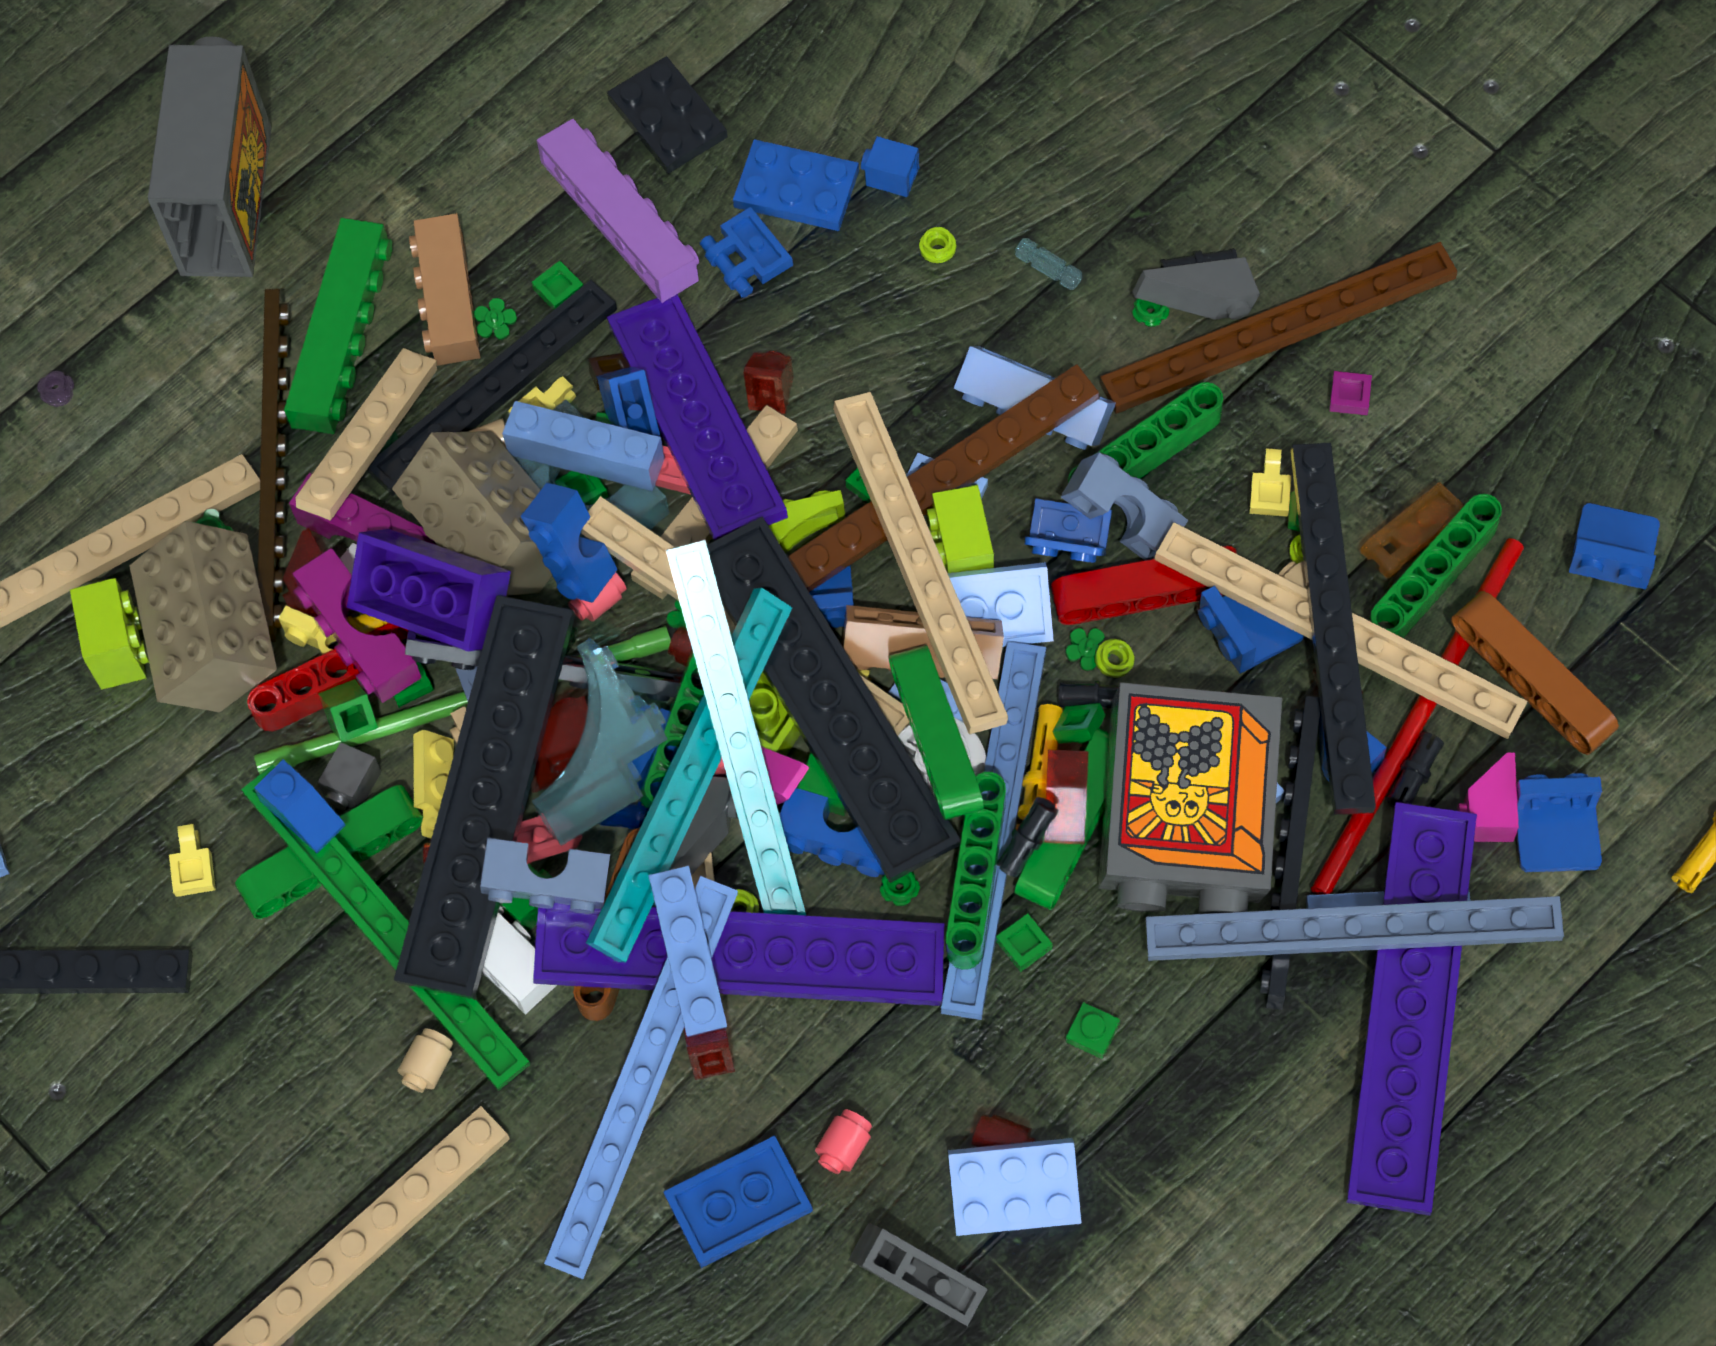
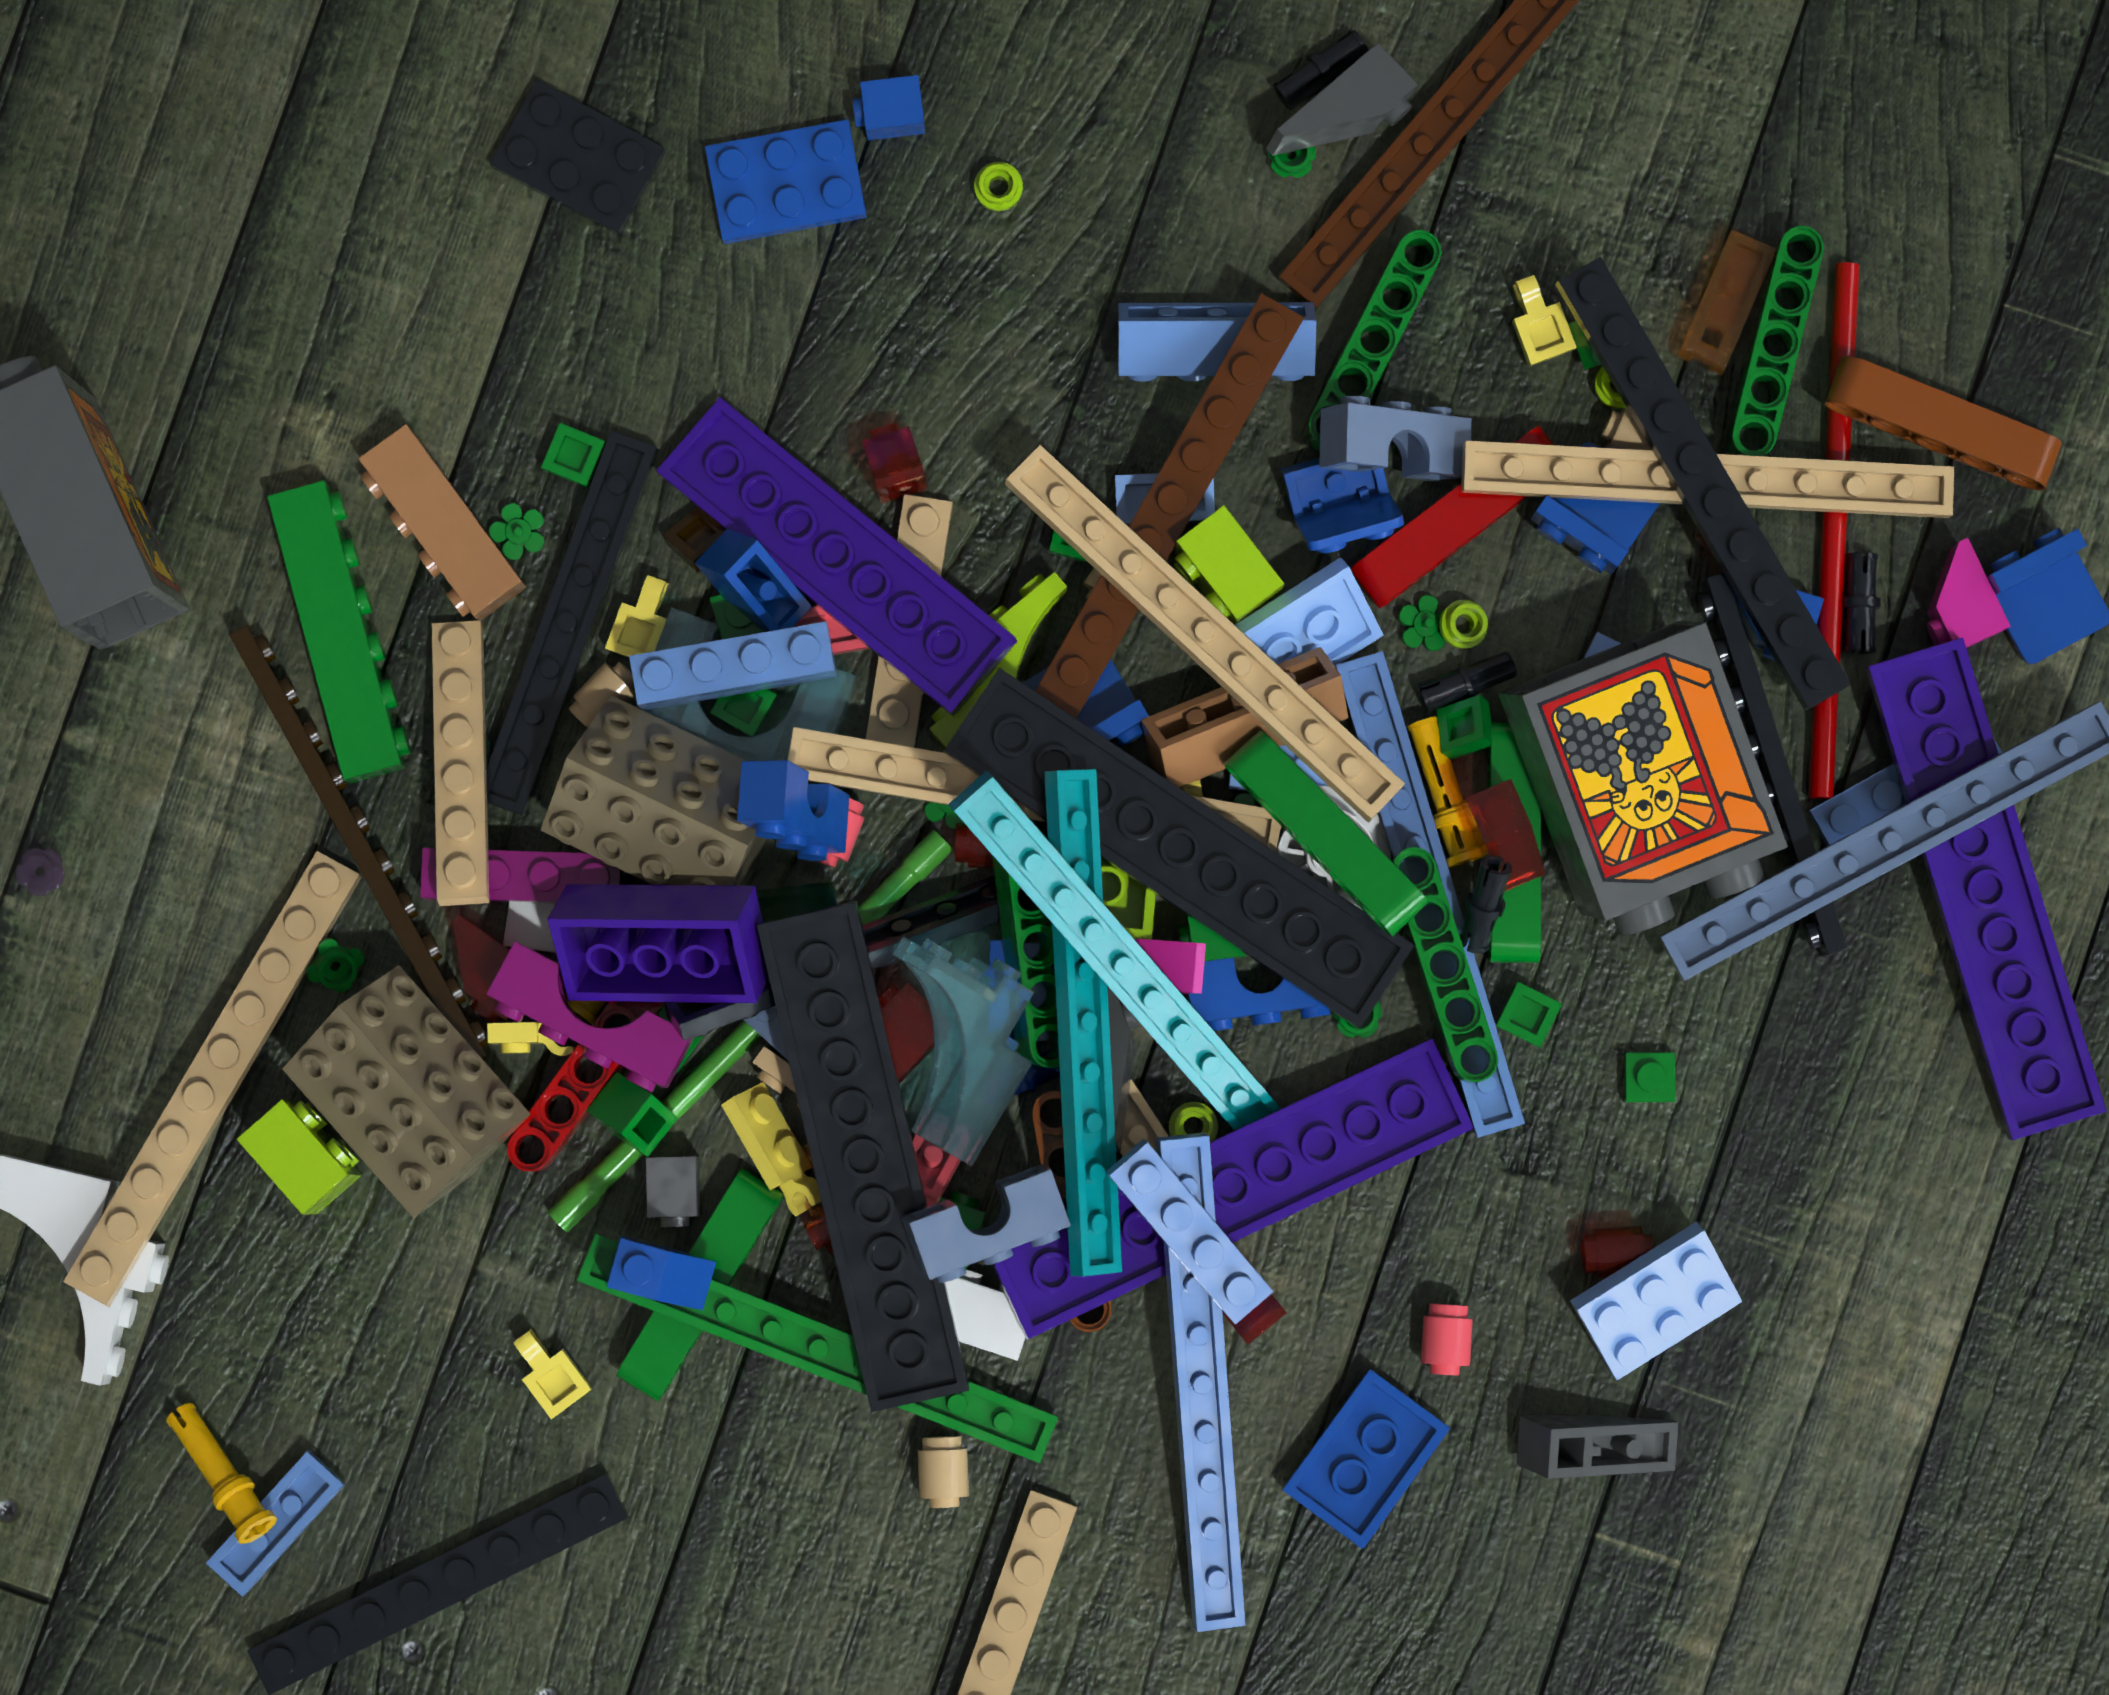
camera: 30 degrees left, 20 degrees up
medium lavender brick [537,119,699,303] -> none
blue plate [700,207,793,298] -> none
clear light blue axle [1015,238,1082,290] -> none
magenta plate [1329,371,1372,415] -> none
blue bracket [1569,503,1660,590] -> none

